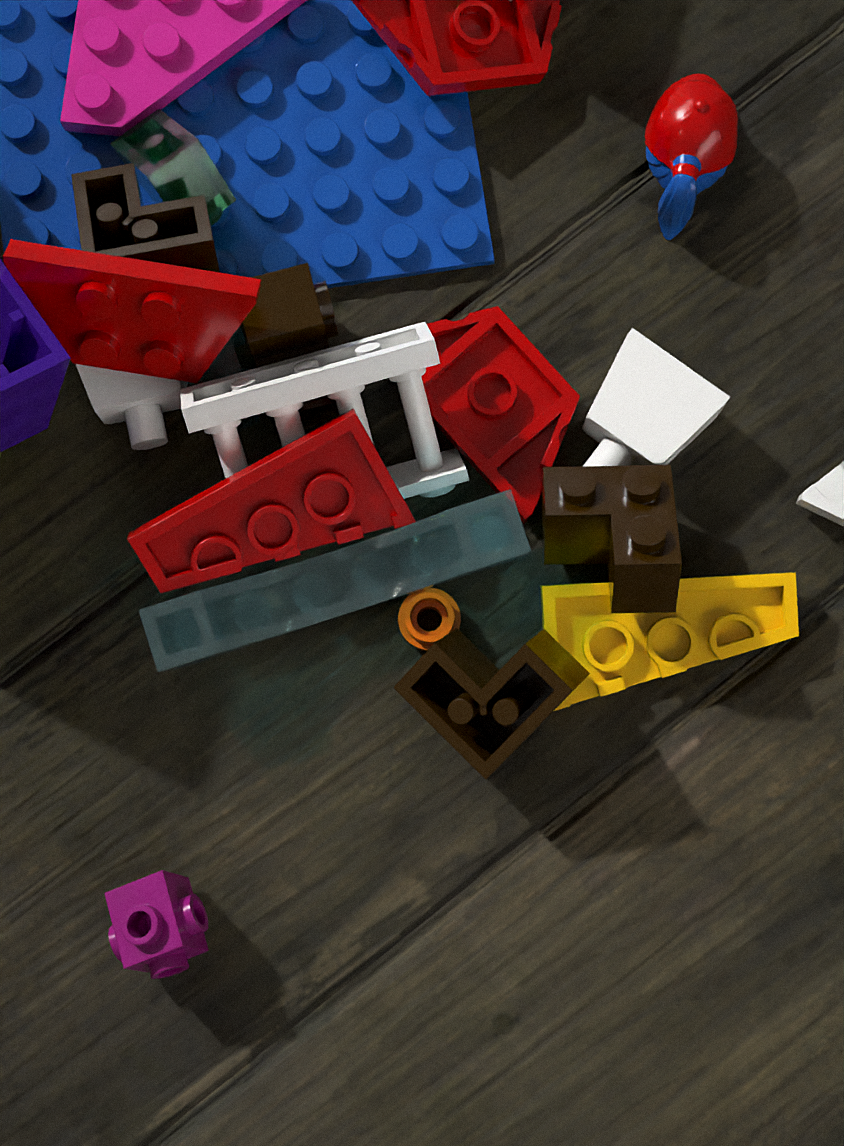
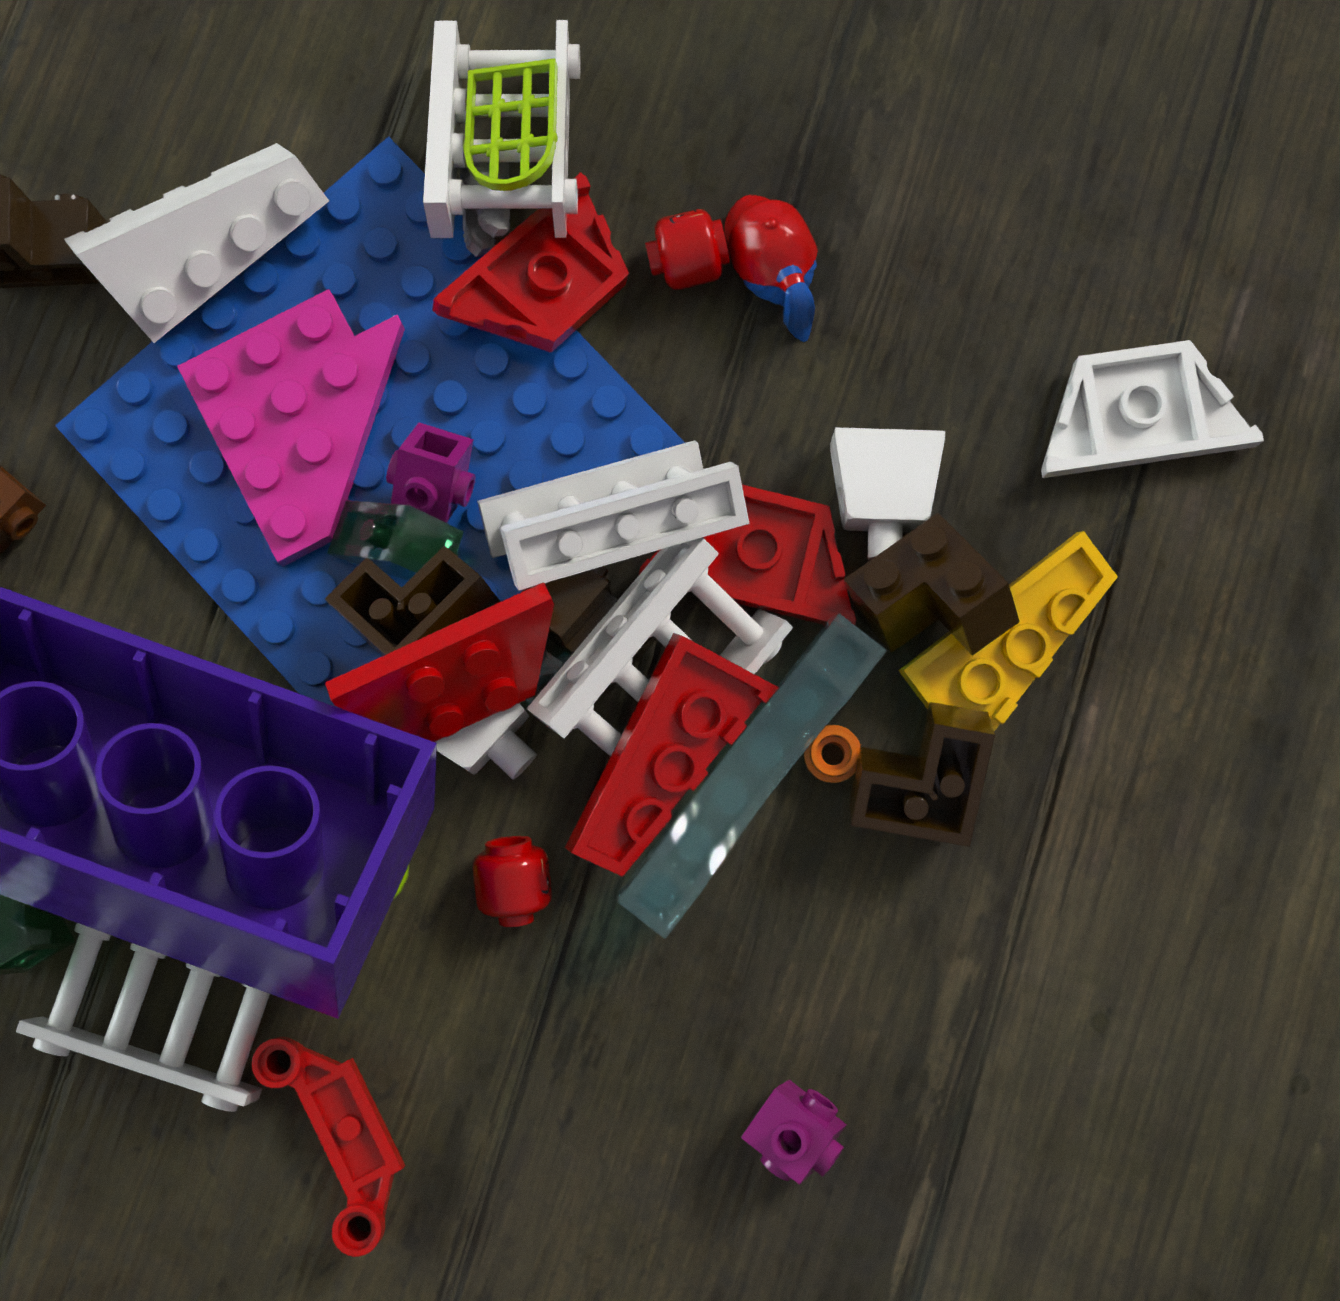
camera: 35 degrees left, 0 degrees up
none -> magenta brick [386,422,476,525]
none -> red head [472,836,552,927]
none -> white fence [477,440,750,590]
none -> red head [645,209,730,290]

